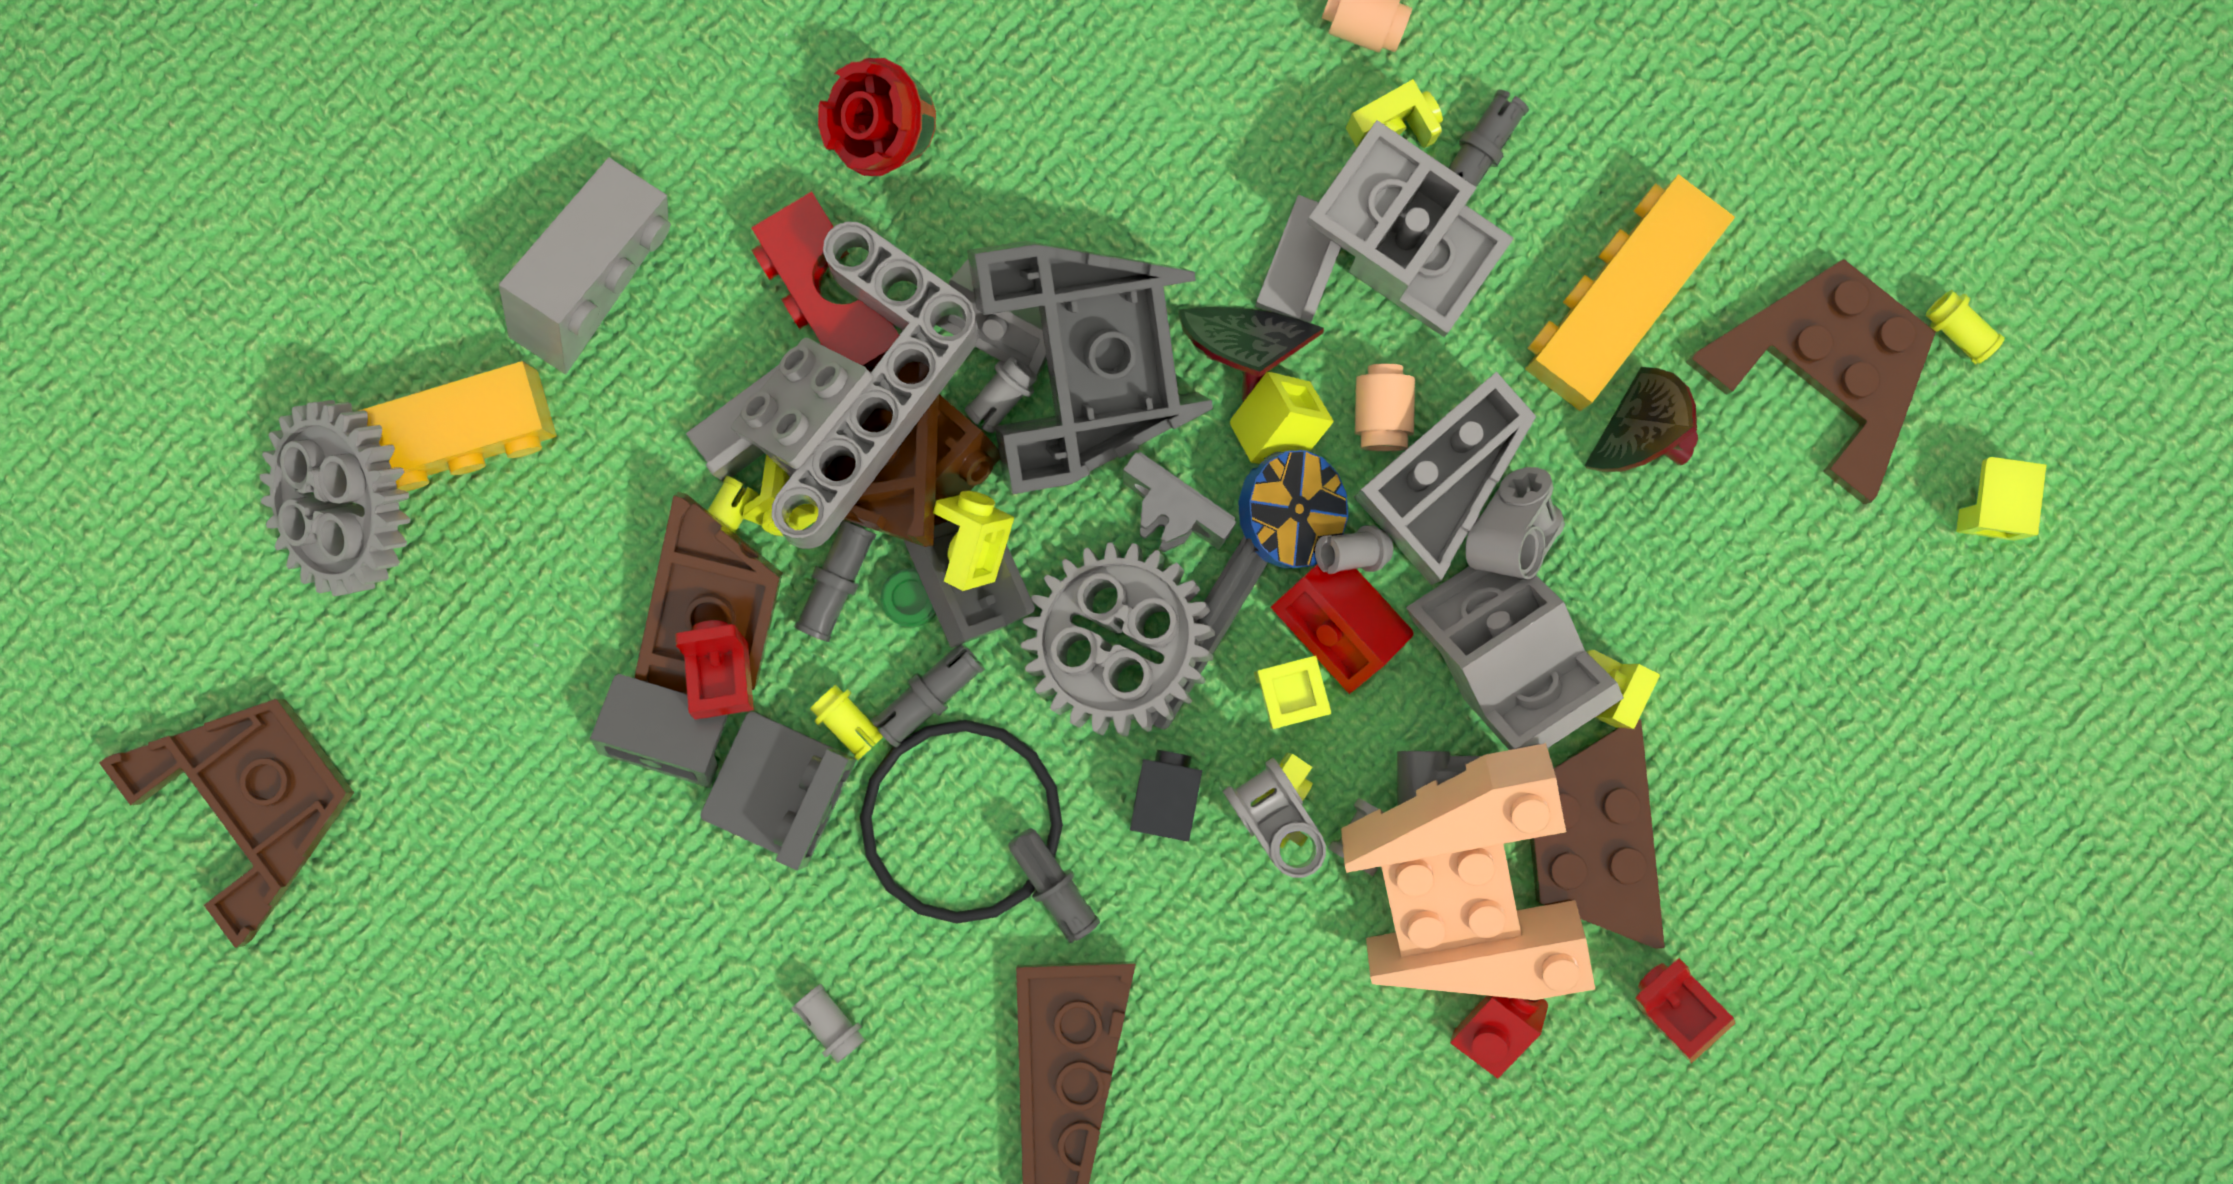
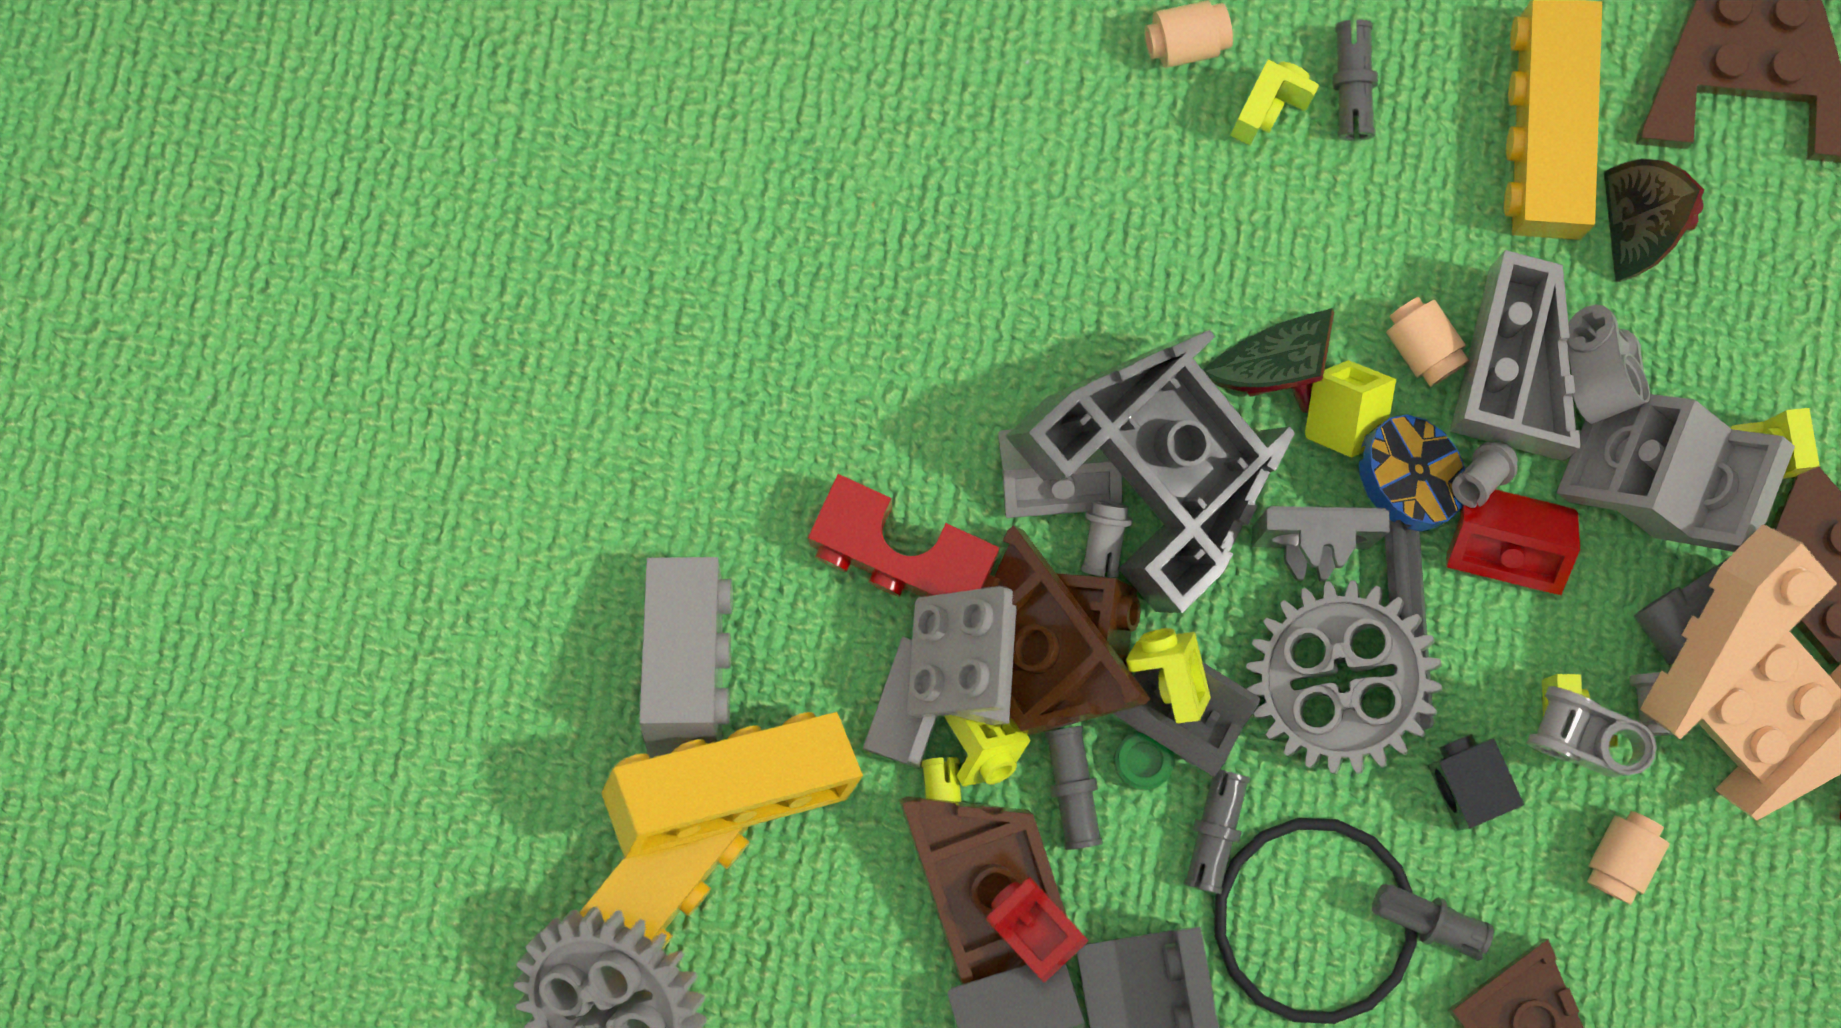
camera: 35 degrees left, 5 degrees down
light grey beam [772,222,978,549] -> none
neon yellow pin [810,684,883,761] -> none
red cone [818,58,936,176] -> none
neon yellow panel [1254,656,1331,729] -> none
light grey panel [1255,195,1341,323] -> none
light grey bracket [1307,120,1514,338] -> none
none -> yellow brick [601,712,863,859]
none -> light nougat brick [1587,811,1670,905]

